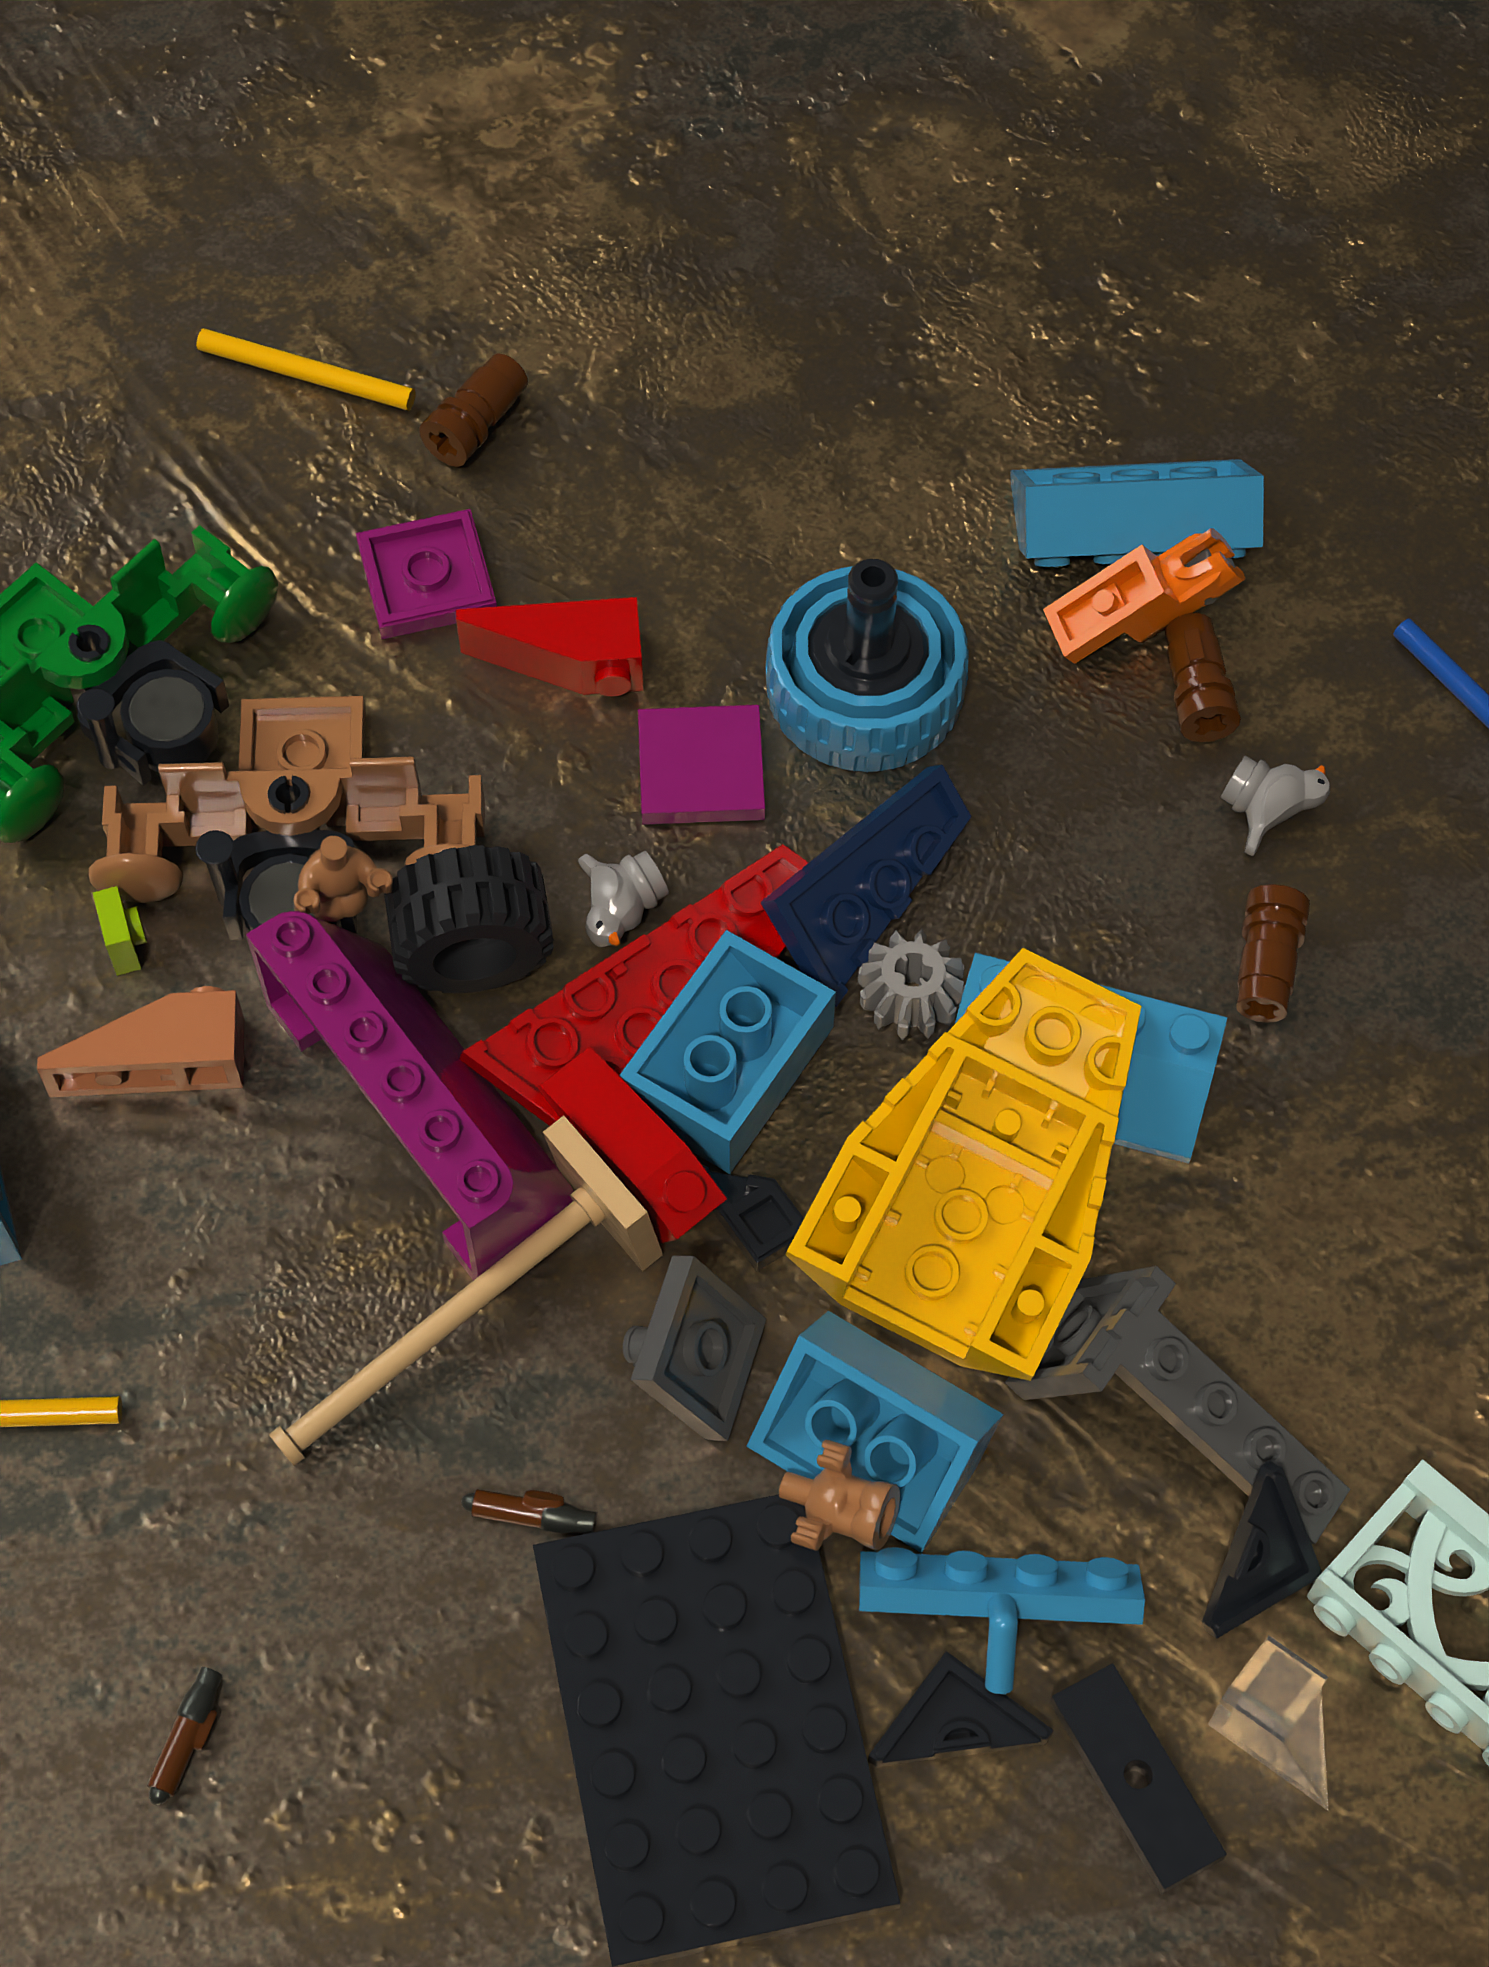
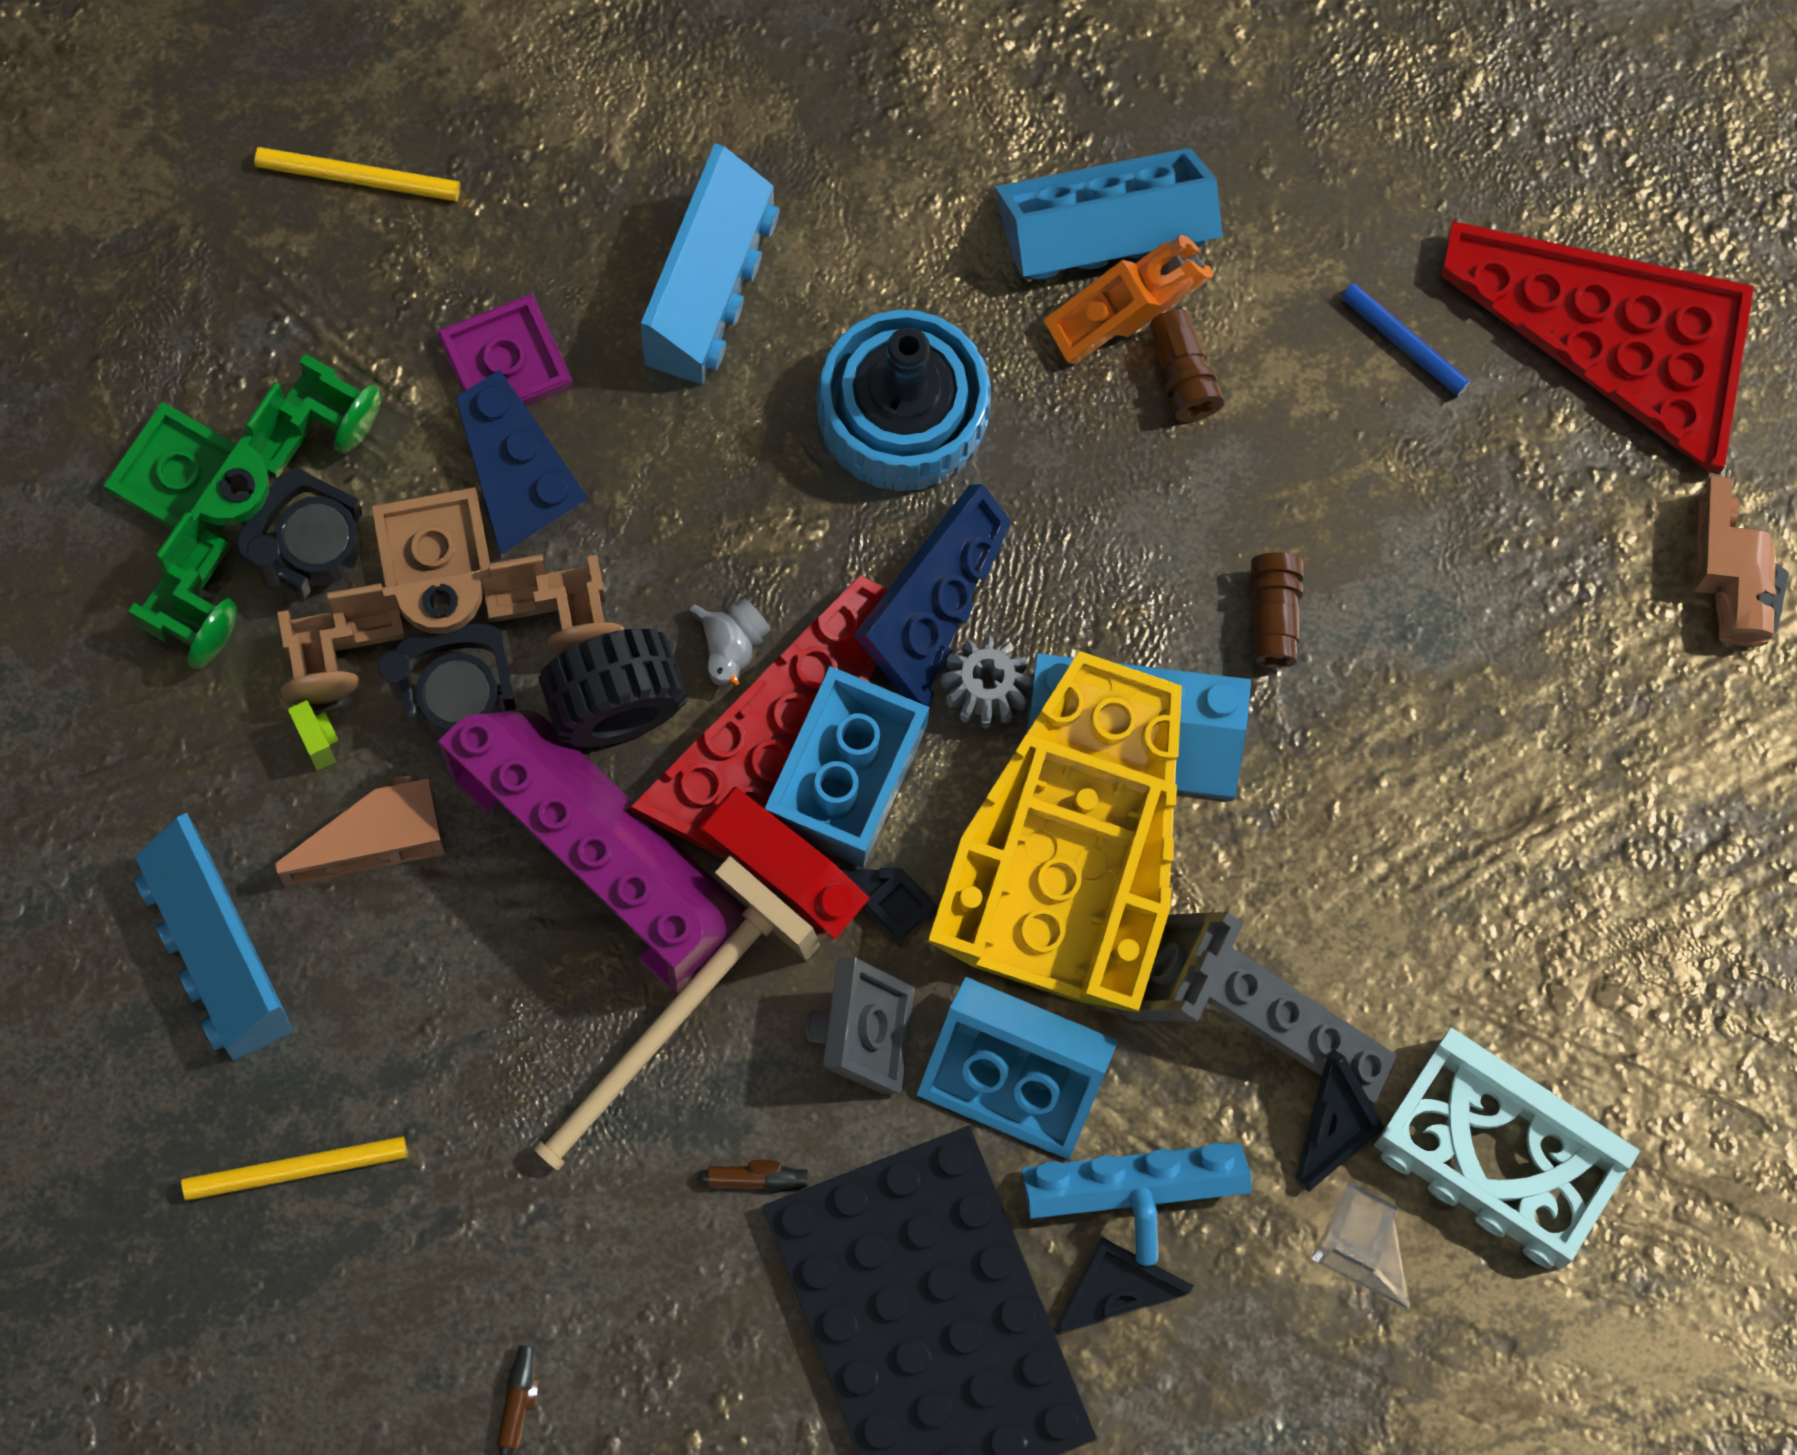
camera: 15 degrees left, 10 degrees up
medium nougat piece [294,836,393,922] -> none
reddish brown axle [419,353,528,467] -> none
red slope [456,597,643,697] -> none
magenta tile [638,705,765,825] -> none
medium nougat piece [779,1440,900,1551] -> none
black tile [1049,1663,1227,1895] -> none
light grey animal [1220,756,1330,857] -> none
none -> dark blue wing [456,369,588,559]
none -> dark azure slope [641,143,780,385]

